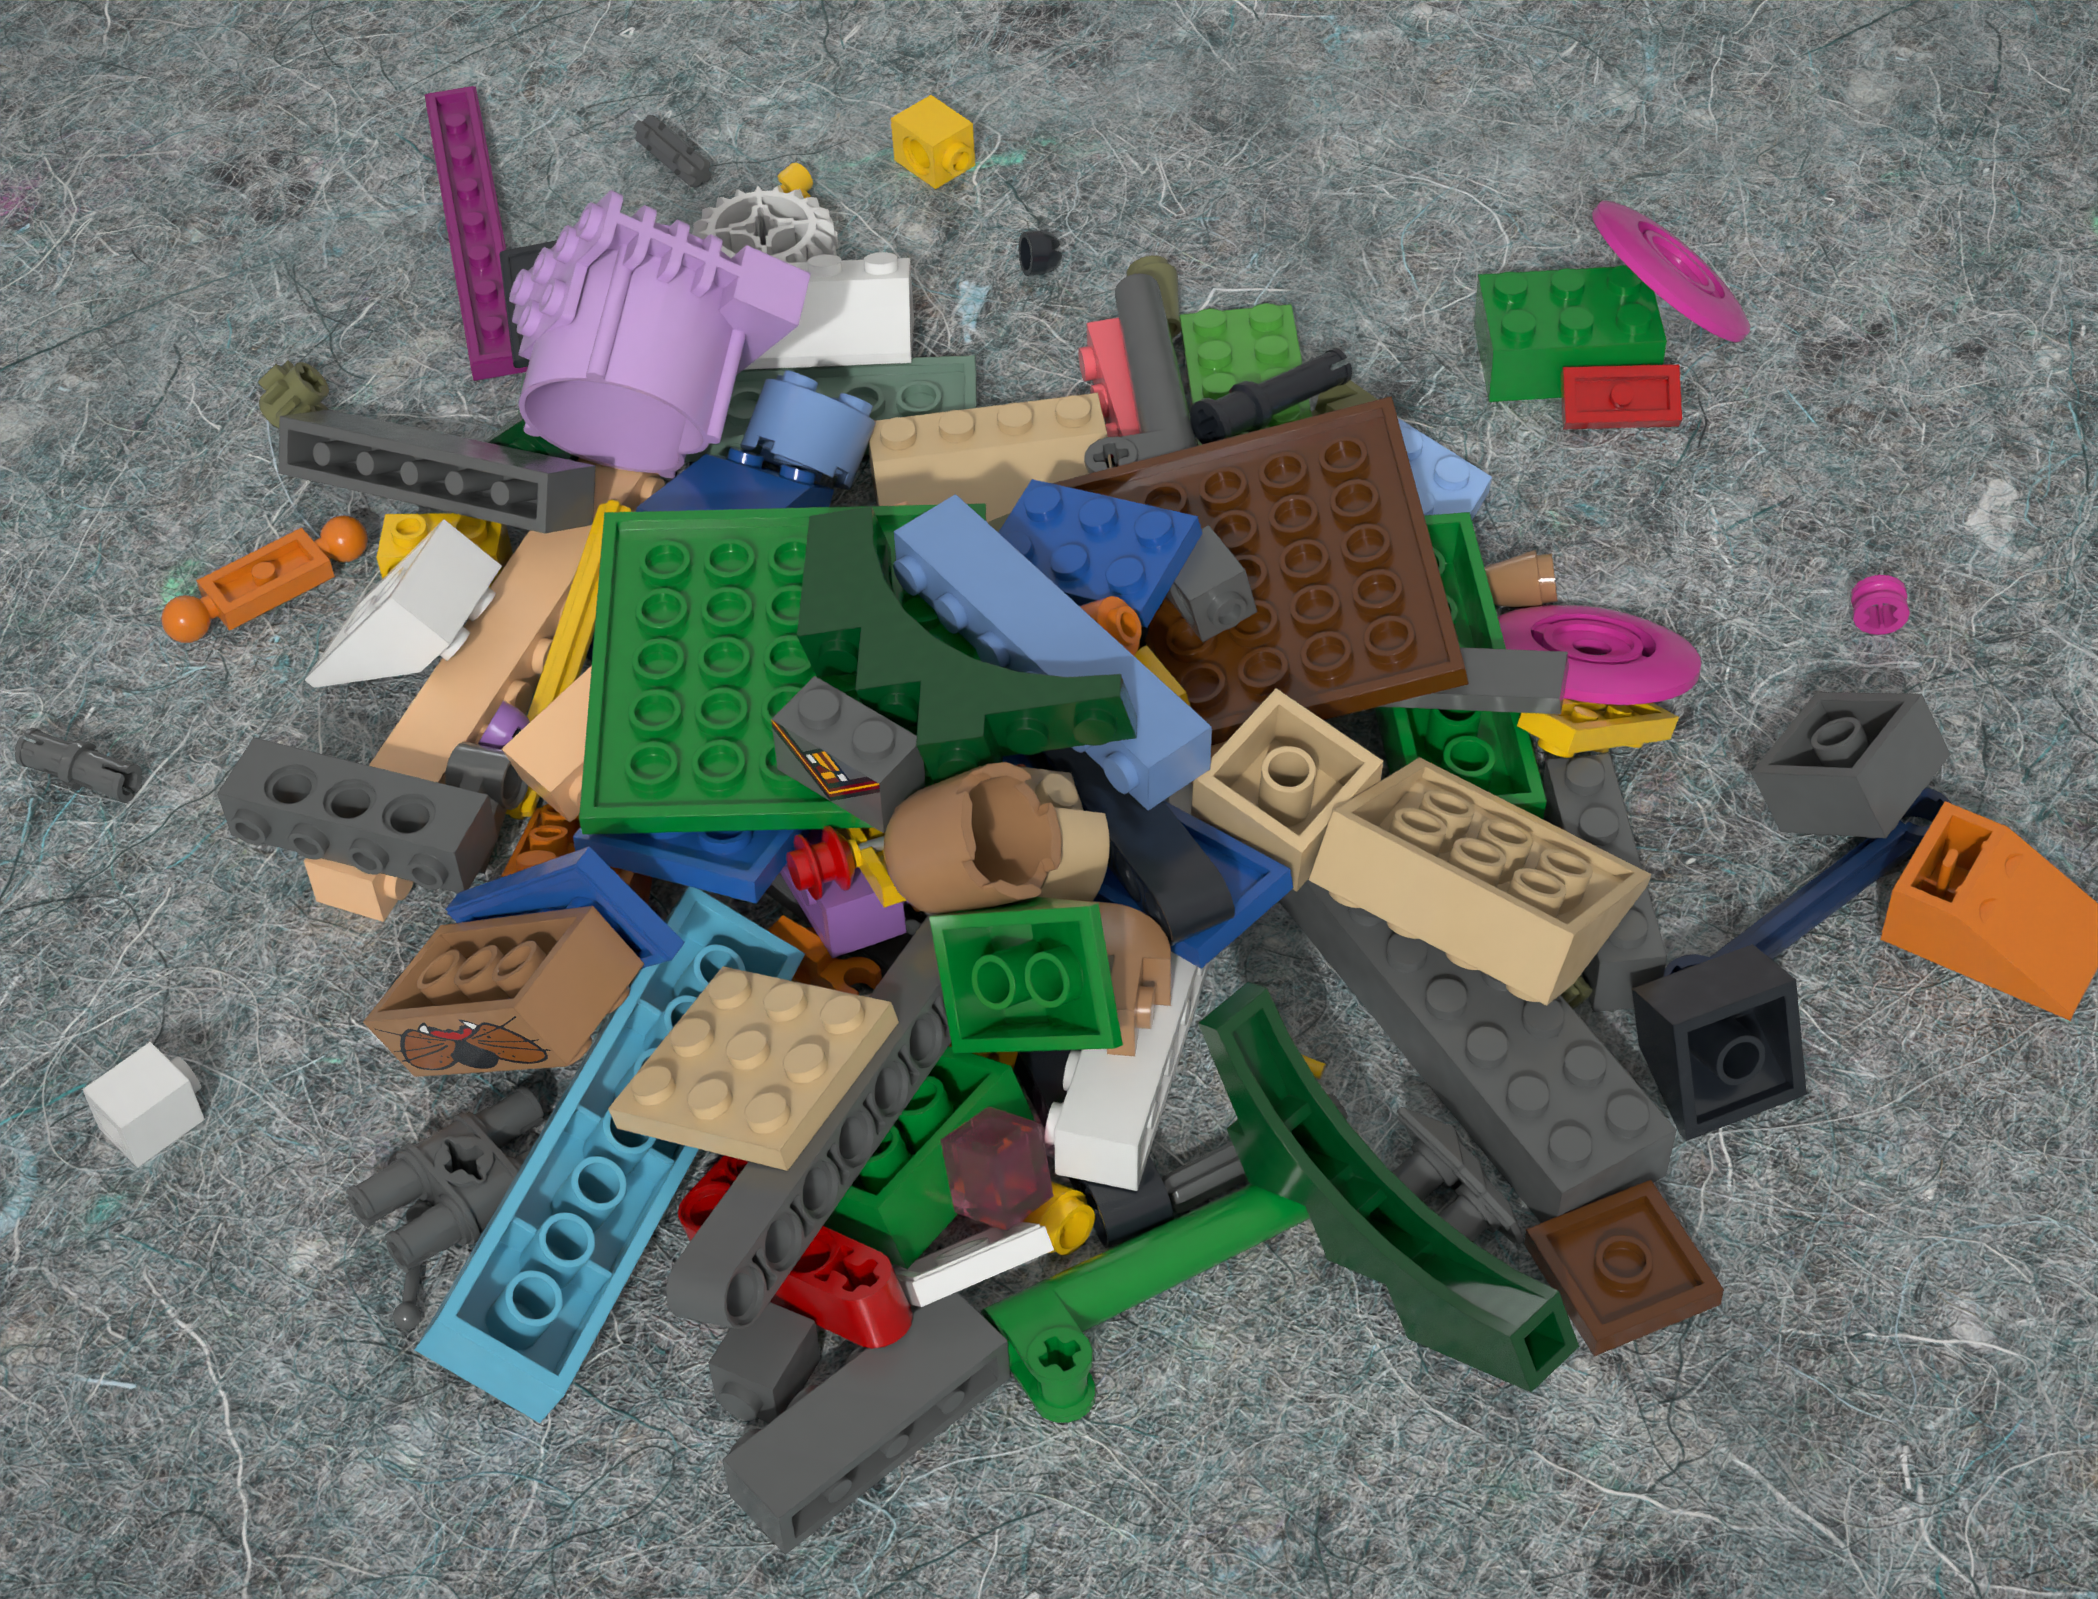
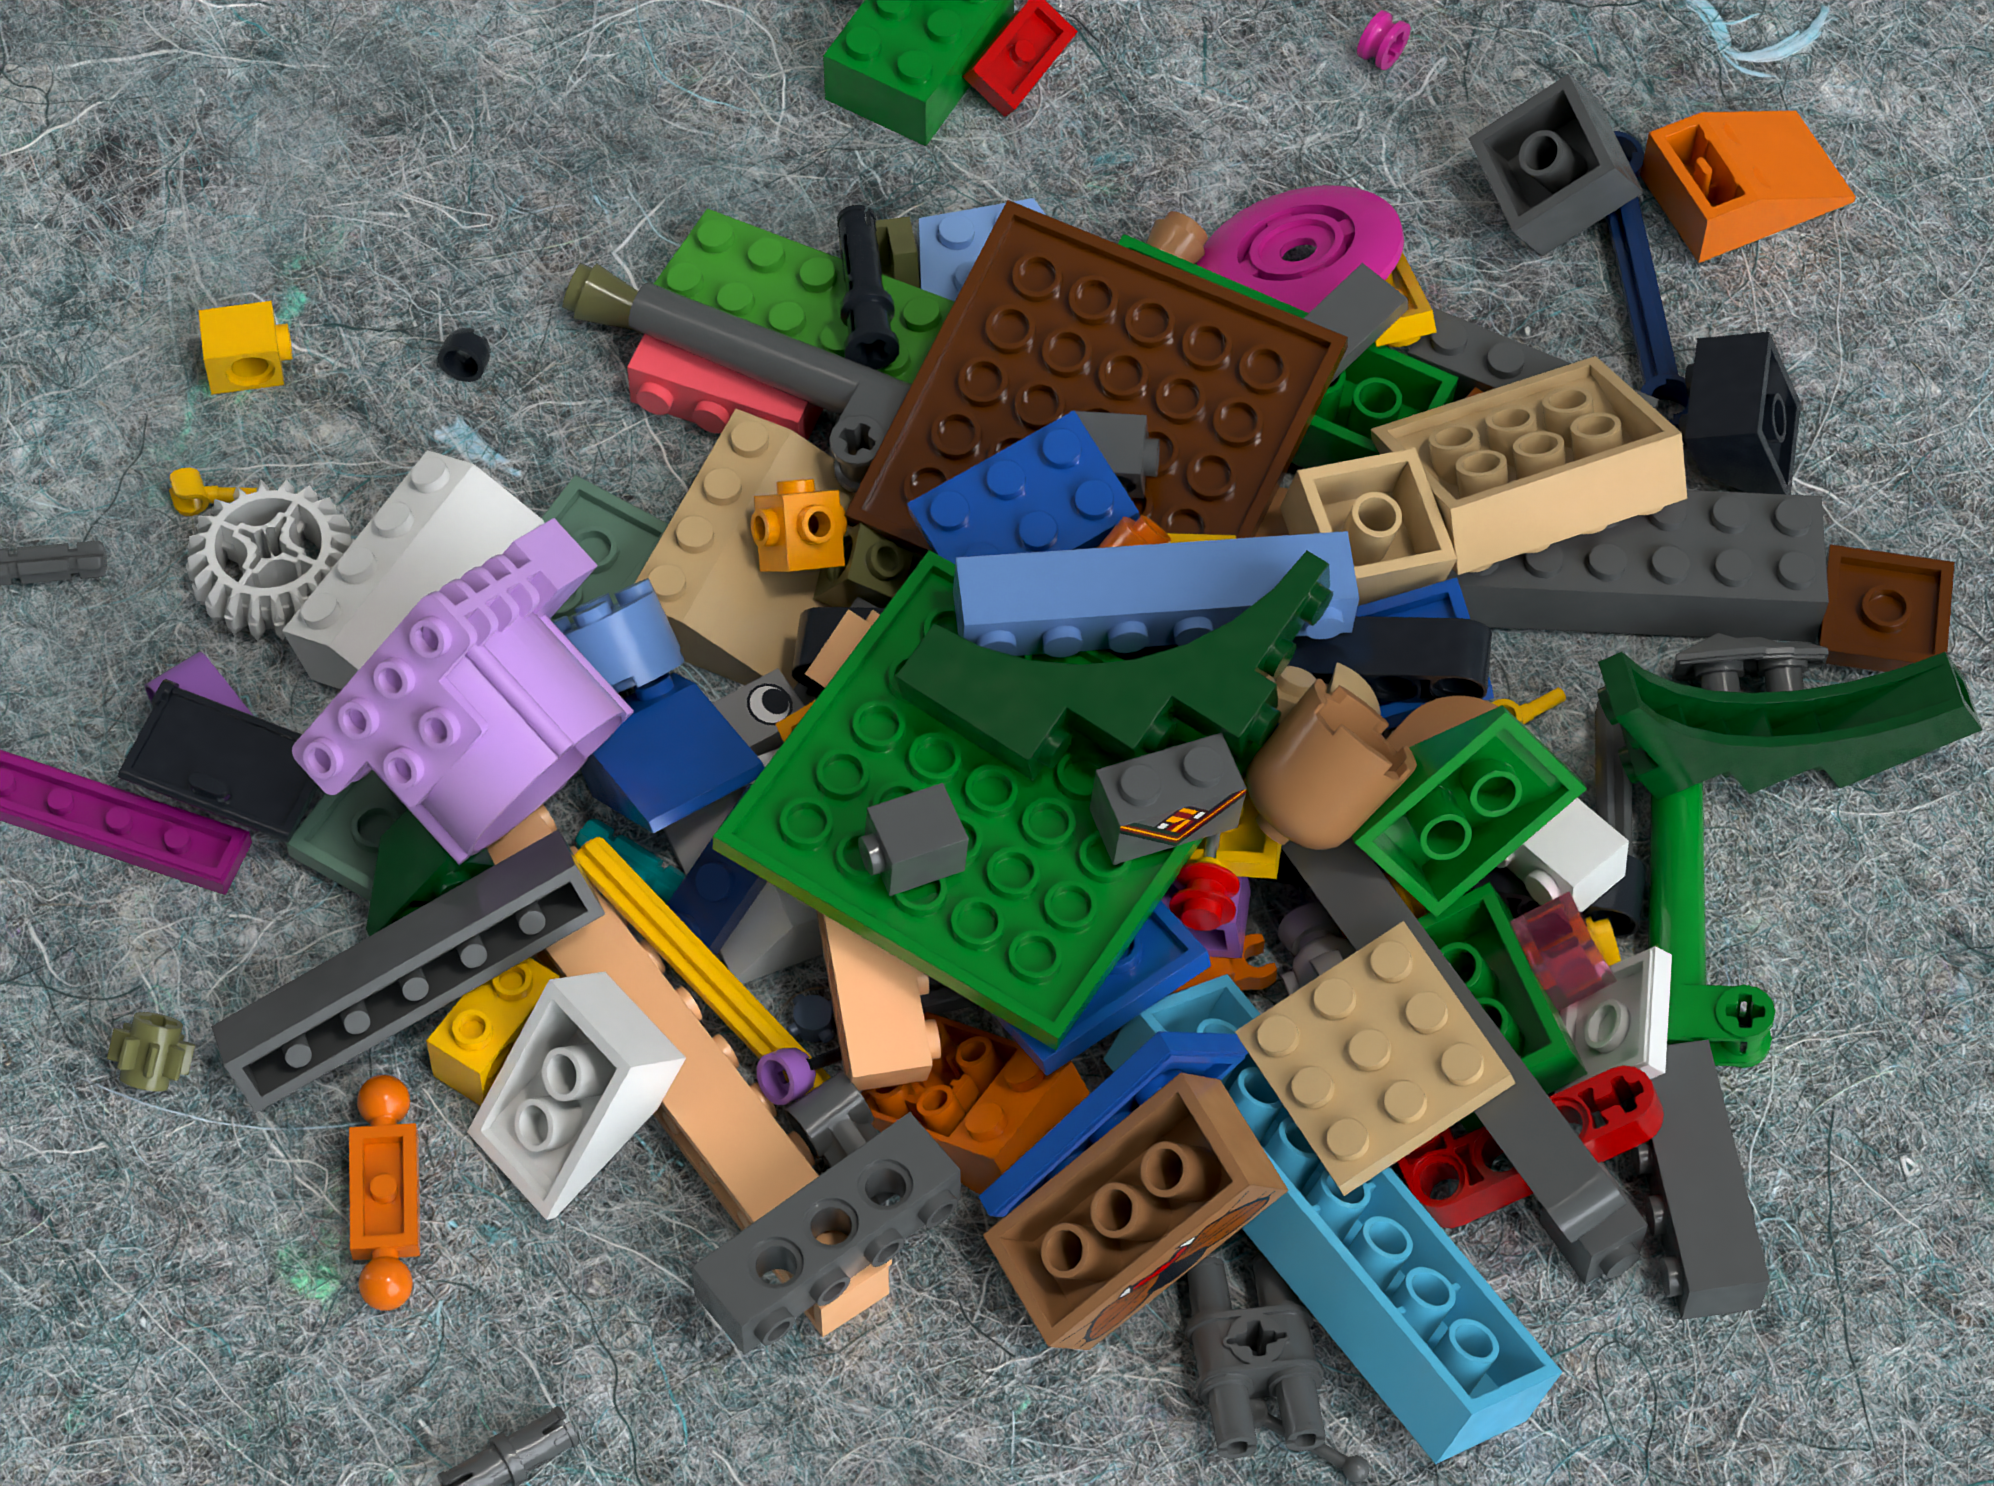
camera: 60 degrees left, 10 degrees up
none -> light orange brick [751,479,847,572]
none -> dark grey brick [858,783,969,896]

